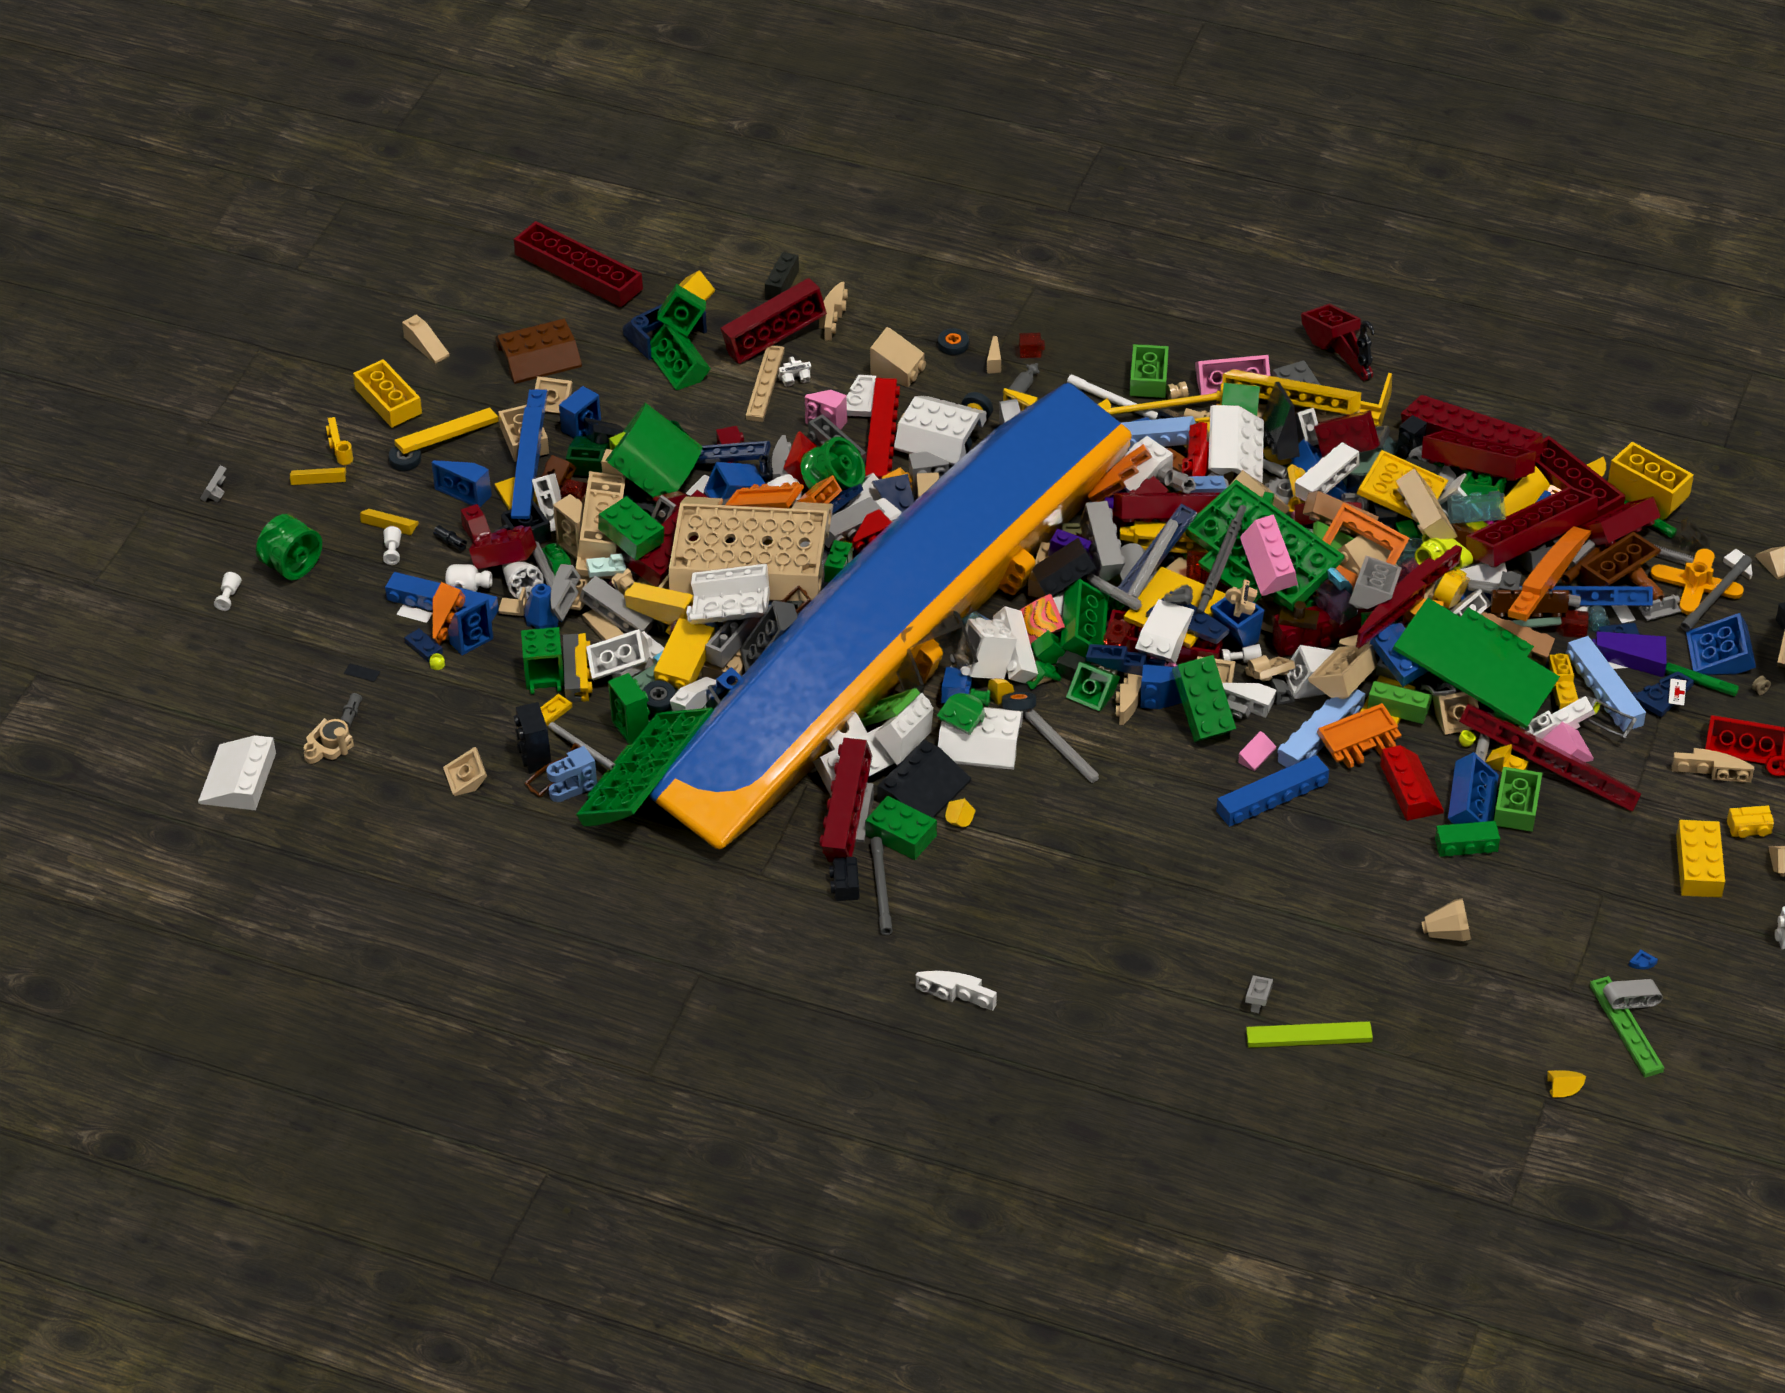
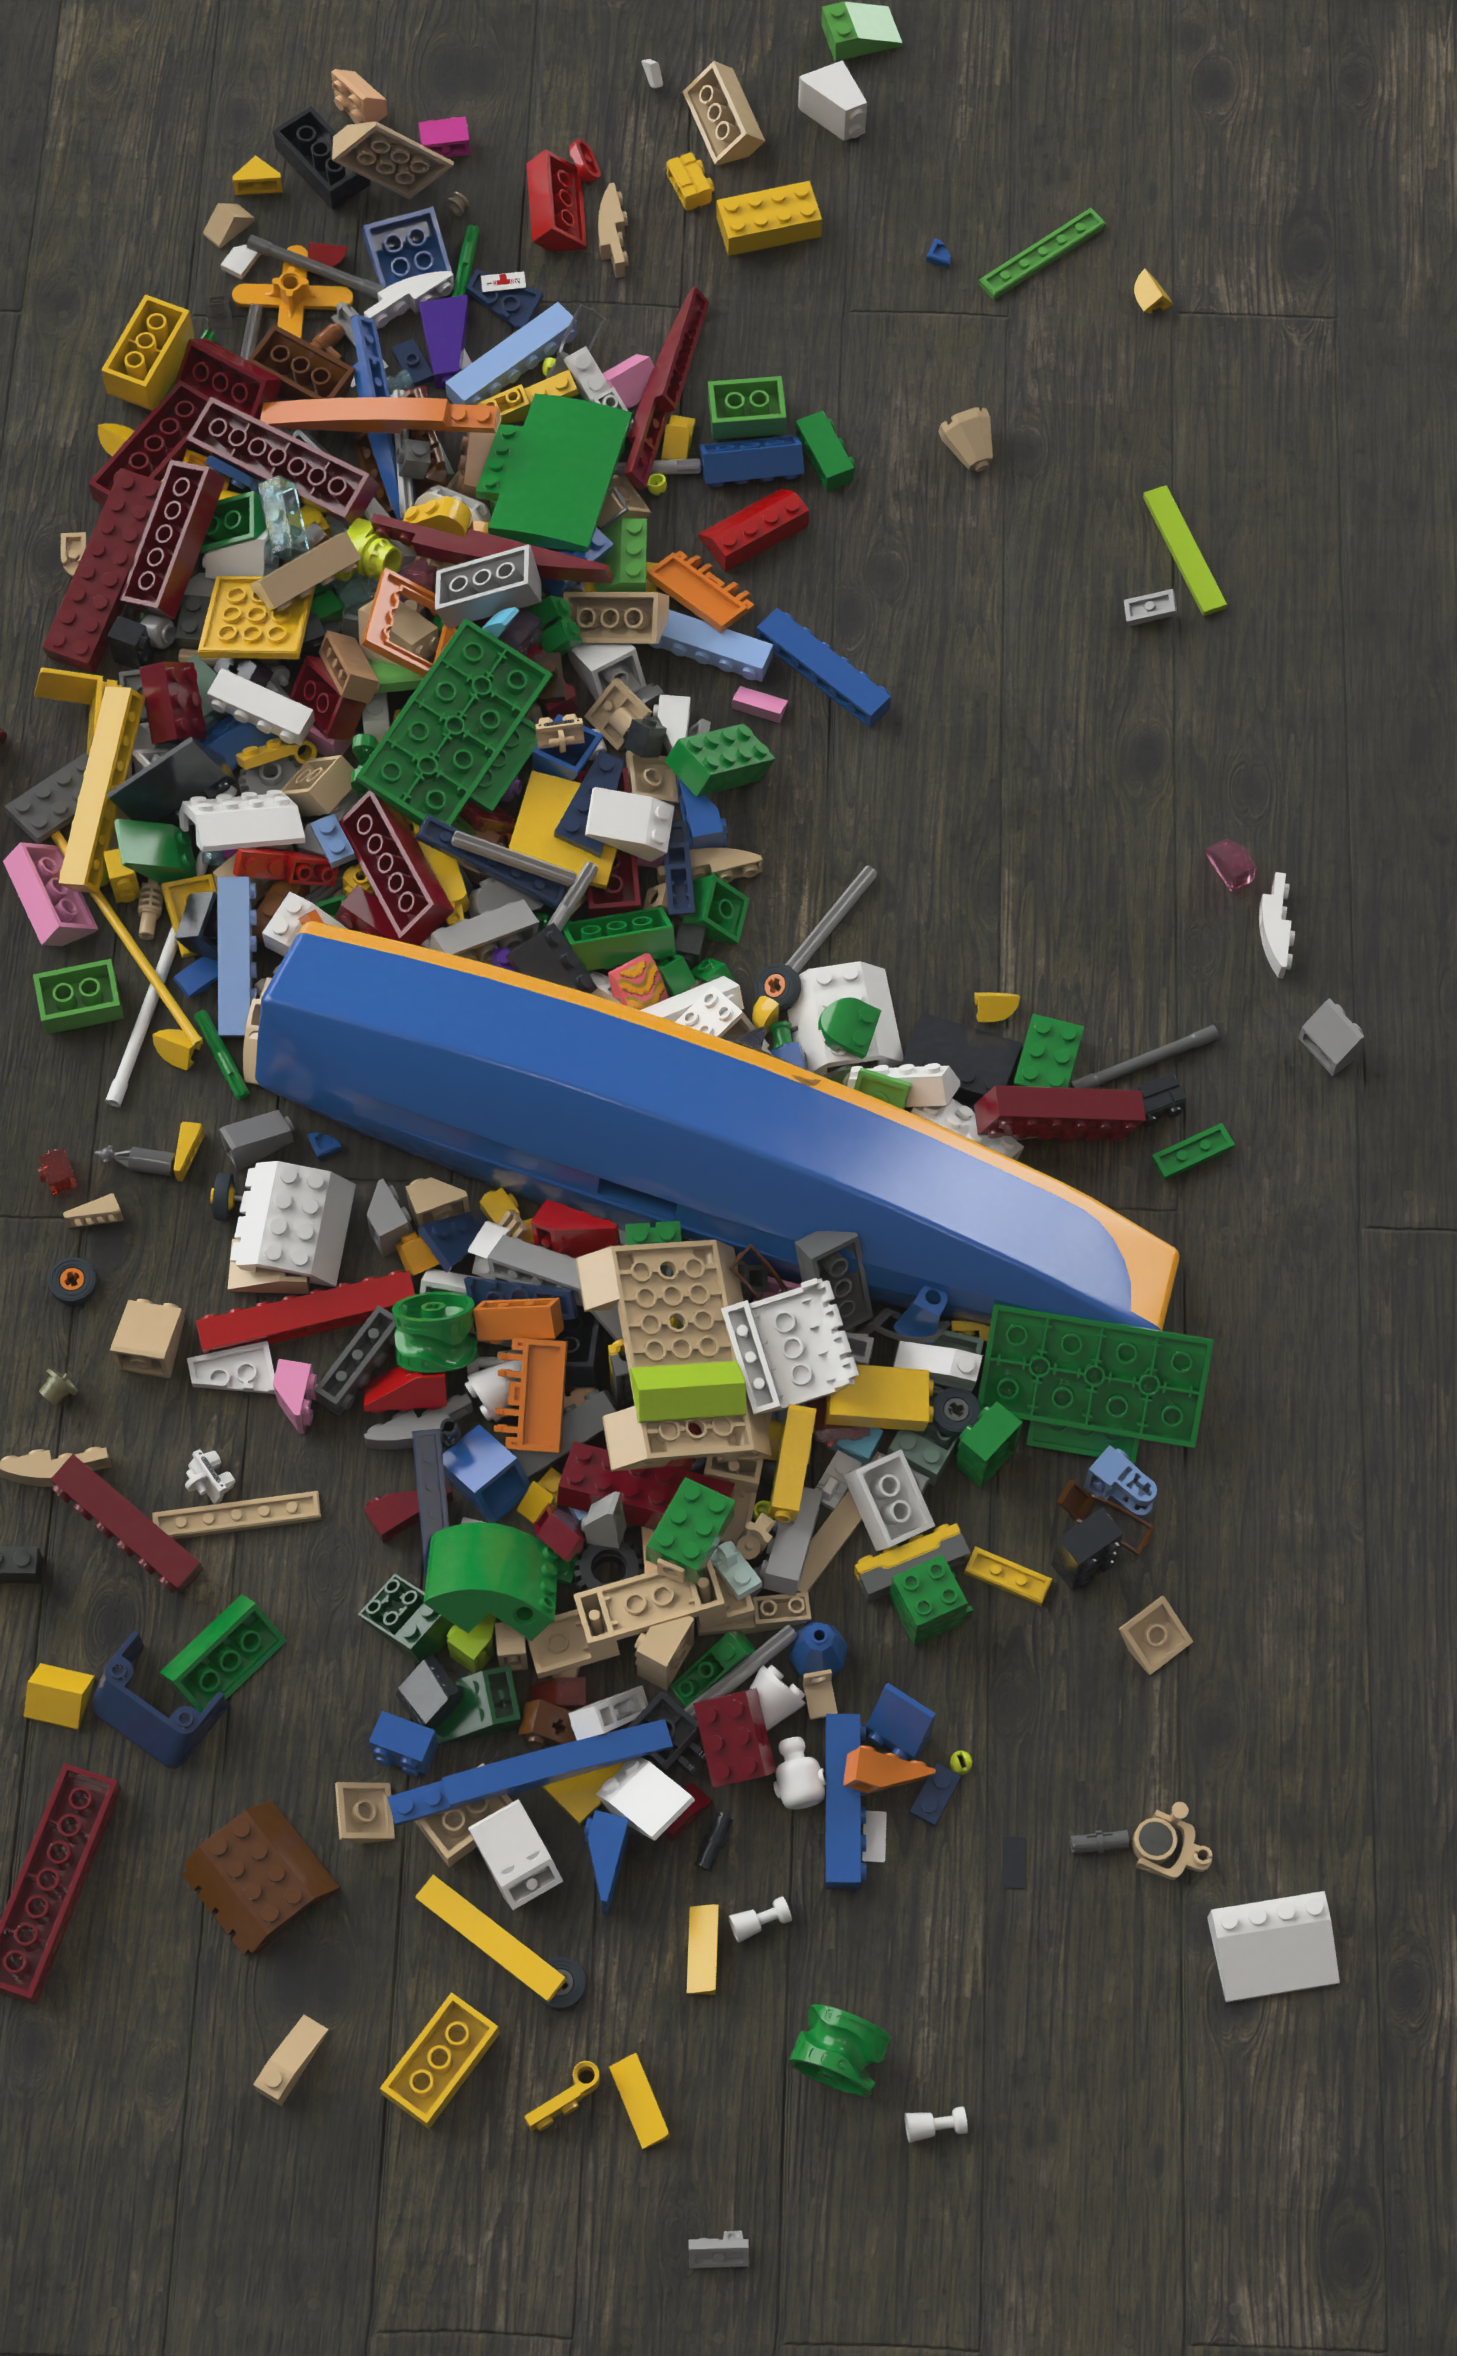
camera: 110 degrees left, 20 degrees up
light grey piece [548,722,616,770] -> none
light grey slope [551,564,581,621] -> none
green brick [657,284,706,336] -> none
clear red brick [1104,618,1131,646] -> none
light grey piece [1157,466,1196,494] -> none
dark grey piece [1164,585,1193,605] -> none
tan wheel [1166,381,1189,400] -> none
dark grey axle [1197,505,1247,614] -> none
bright pink slope [1240,514,1298,596] -> none
light grey beam [1603,979,1663,1009] -> none
none -> olive piece [39,1368,78,1406]
none -> red brick [308,242,348,267]
none -> white slope [364,271,454,329]
none -> white slope [468,1799,563,1910]
none -> green piece [527,595,583,656]
none -> white slope [596,1757,695,1841]
none -> pearl dark grey brick [624,716,667,757]
none -> lime slope [629,1361,746,1423]
none -> green plate [1151,1123,1235,1181]
none -> clear pink slope [1204,838,1256,892]
none -> light grey slope [1298,998,1364,1076]

